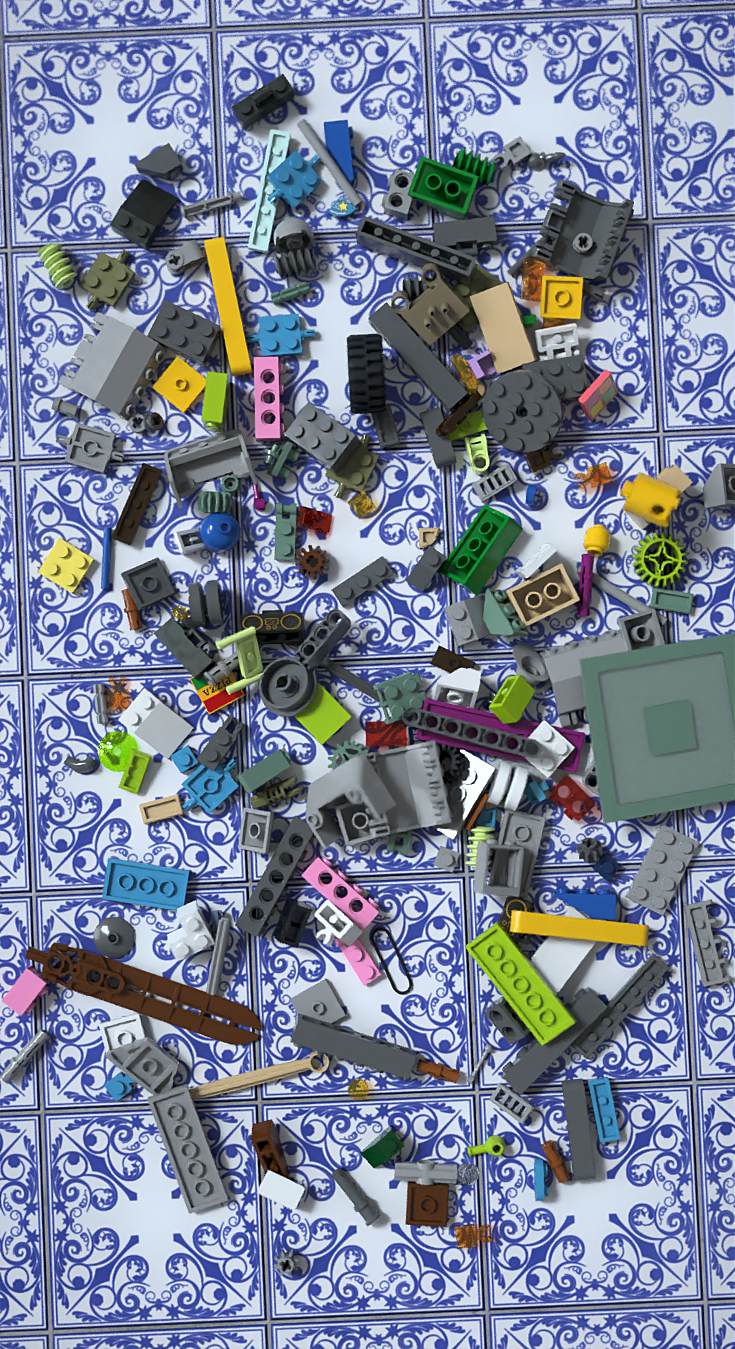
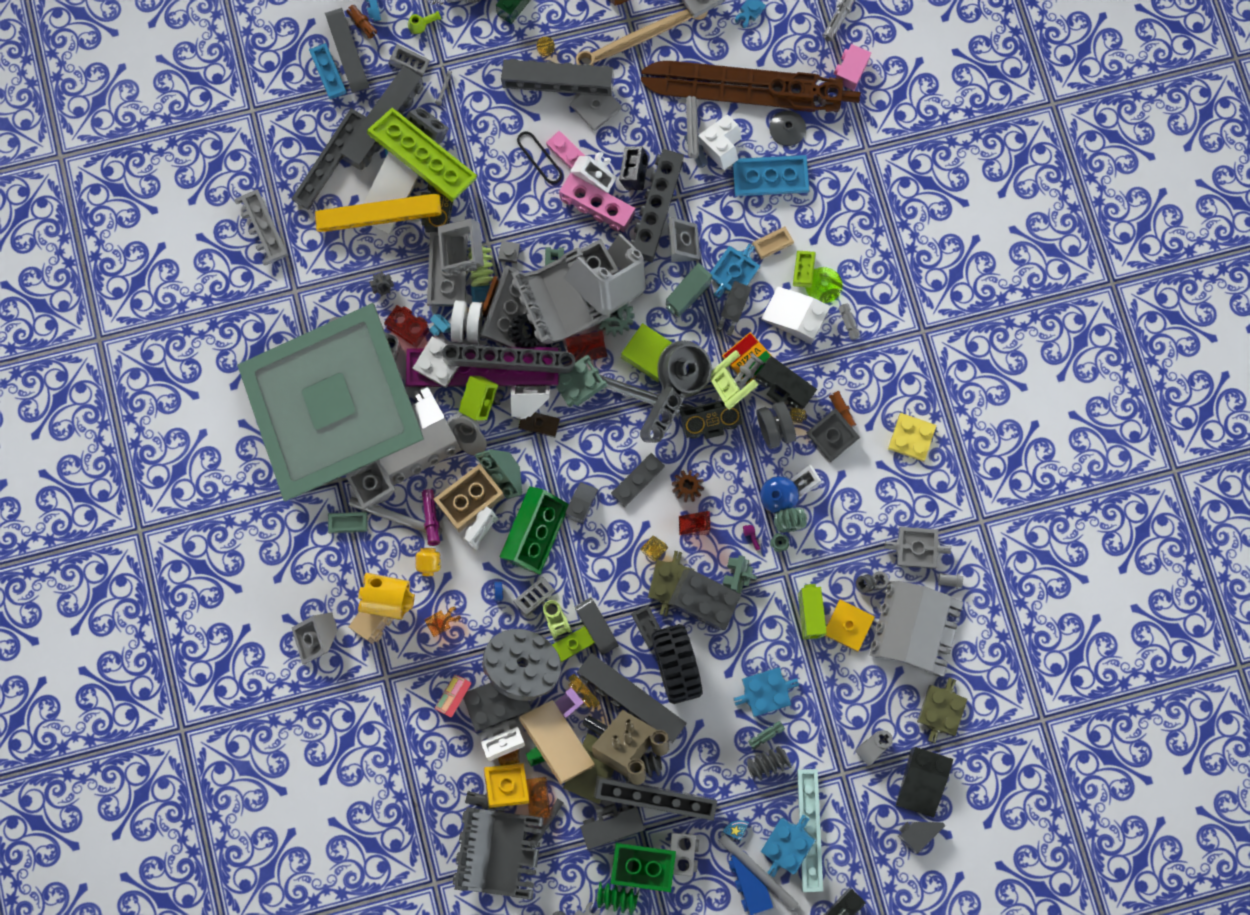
camera: 165 degrees right, 10 degrees down
yellowish green piece [37,243,77,289] -> none
dark grey arm [64,755,95,773] -> none
white plate [99,1013,146,1065] -> none
blue bar [101,528,112,589] -> none
light grey wing [105,1037,179,1095] -> none
clear orange plate [107,675,130,711] -> none
dark brown plate [111,463,163,546] -> none
dark grey brick [147,300,222,367] -> none
light grey windscreen [164,429,258,509] -> none
dark azure plate [171,745,199,773] -> none
light grey piece [180,191,242,218] -> none
yellow beam [204,236,253,377] -> none
olive hinge [249,776,303,809] -> none
bright pink brick [254,357,285,442] -> none
light grey cylinder [274,217,315,256] -> none
sand green plate [274,503,297,561] -> none
dark orange pin [417,1058,460,1083] -> none
tan tile [419,528,439,549] -> none
dark brown plate [436,391,482,437] -> none
light grey slope [444,595,492,647] -> none
dark brown plate [523,443,562,473] -> none
blue slope [552,888,616,920] -> none
light grey bush [573,233,593,253] -> none
dark blue plate [592,852,622,882] -> none
light grey plate [625,824,699,916] -> none
lime gear [632,532,688,587] -> none

